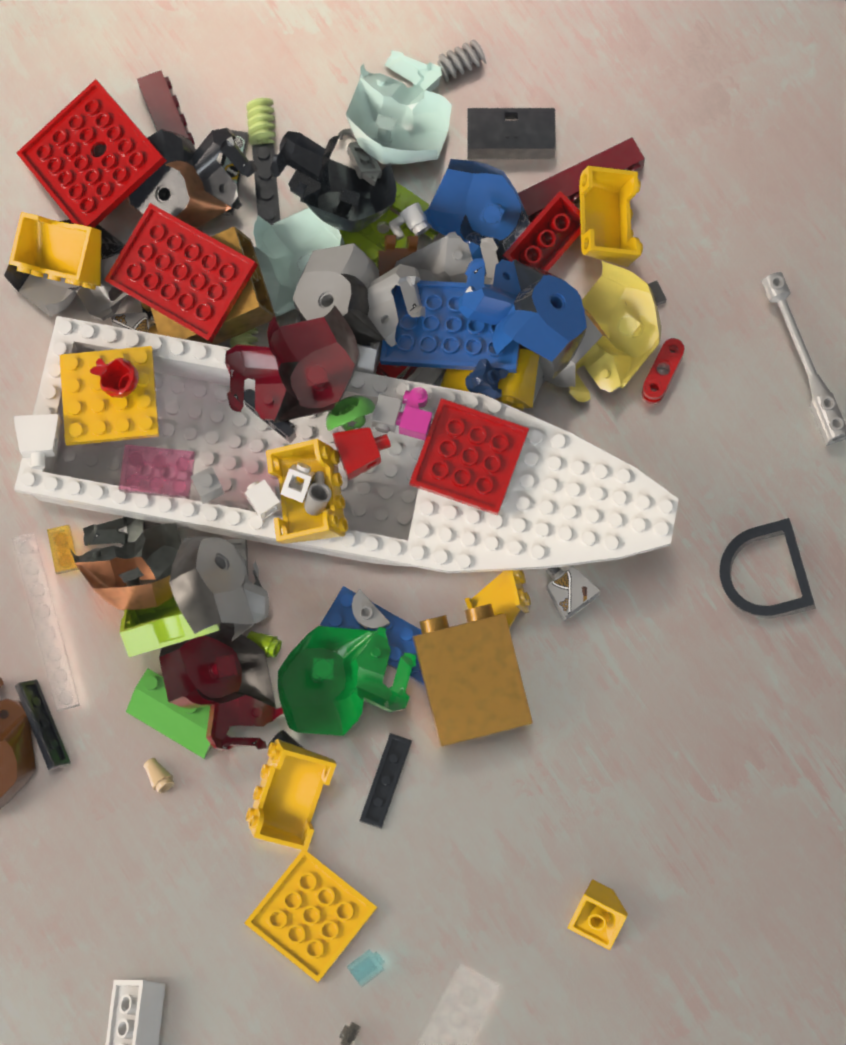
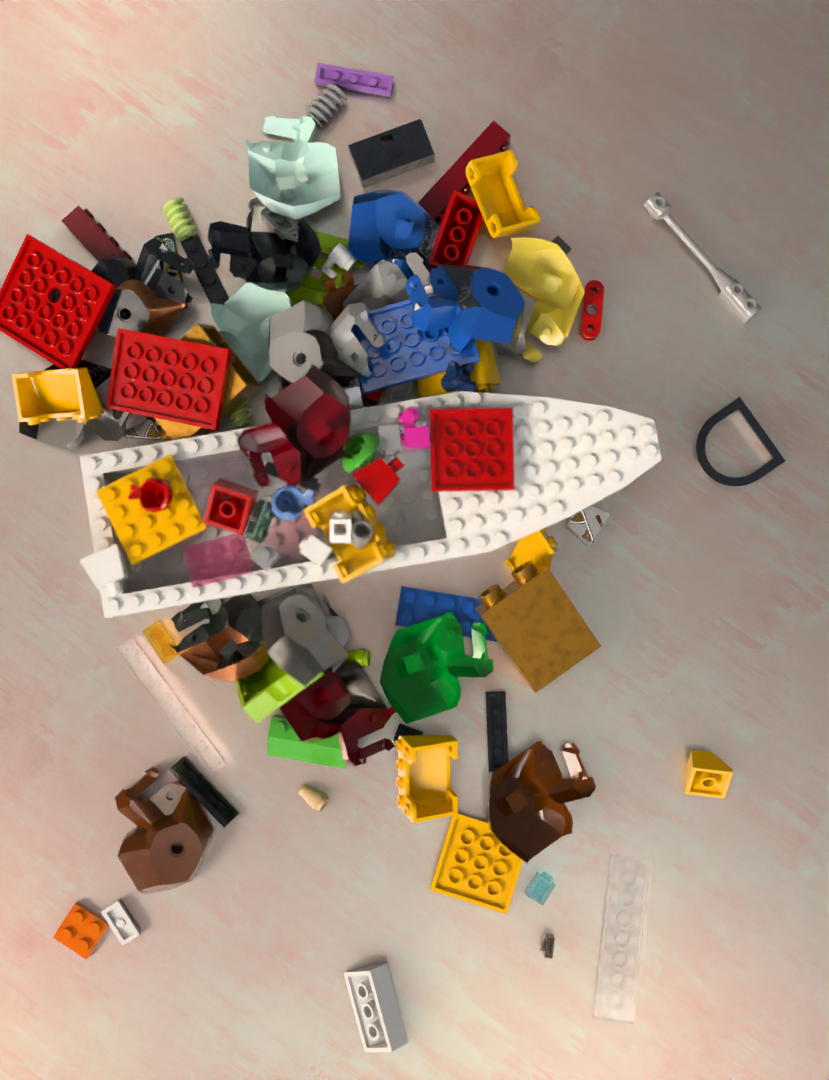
camera: 20 degrees left, 10 degrees up
light grey plate [352,589,390,629] -> none
none -> red slope [203,478,259,535]
none -> sand green hinge [245,499,275,544]
none -> medium blue hat [271,485,315,521]
none -> medium lavender plate [315,63,394,97]
none -> reddish brown piece [487,741,596,864]

